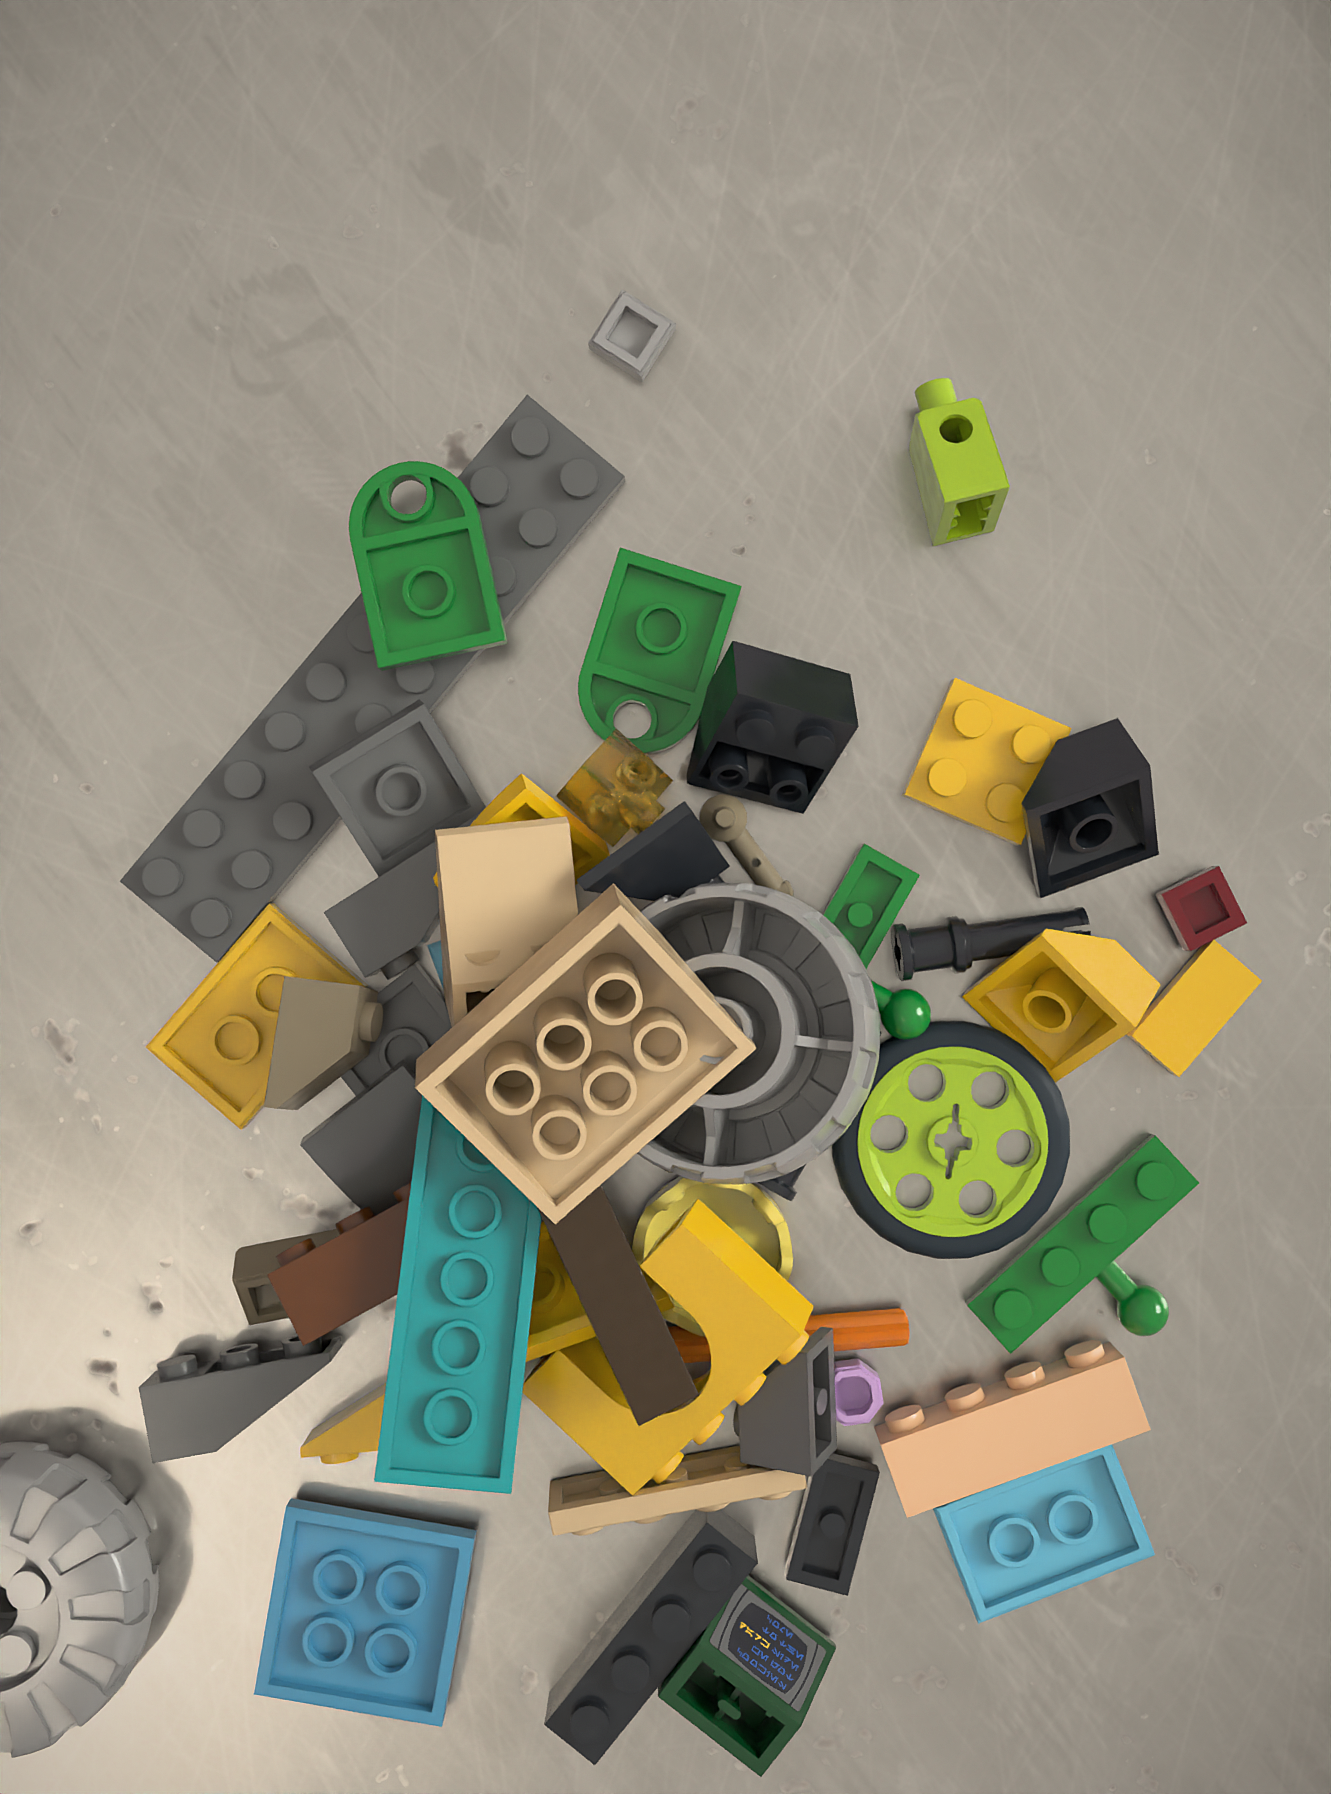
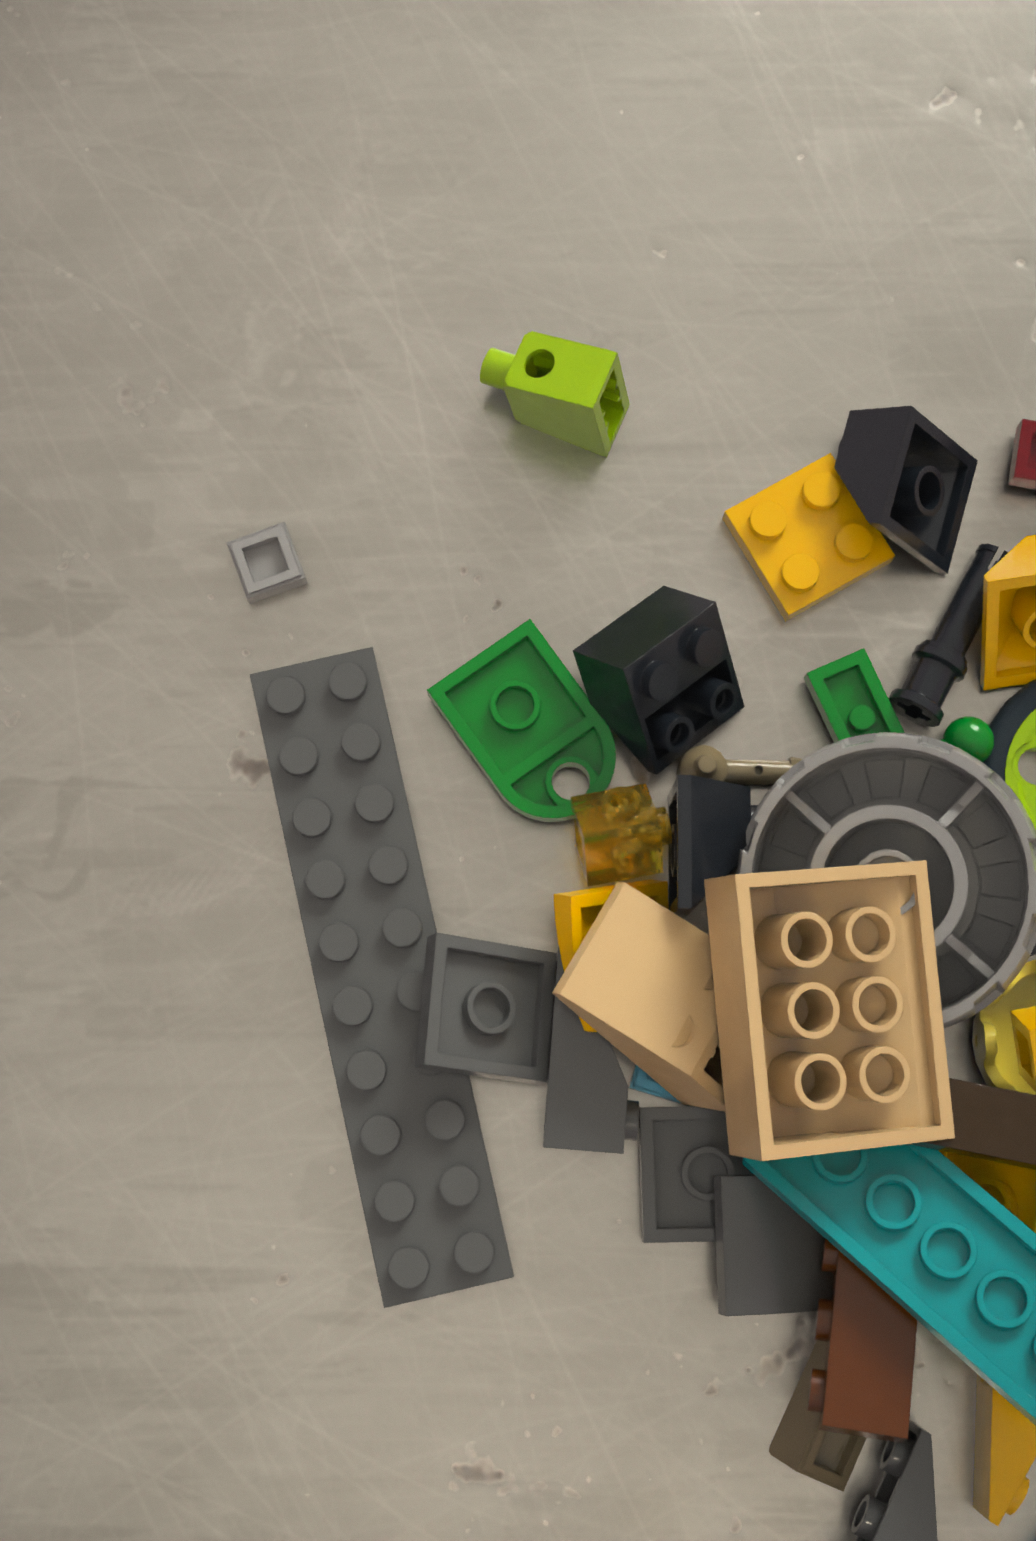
camera: 55 degrees left, 10 degrees down
yellow tile [145,903,368,1130] -> none
dark tan slope [264,976,383,1110] -> none
green plate [349,461,508,671] -> none

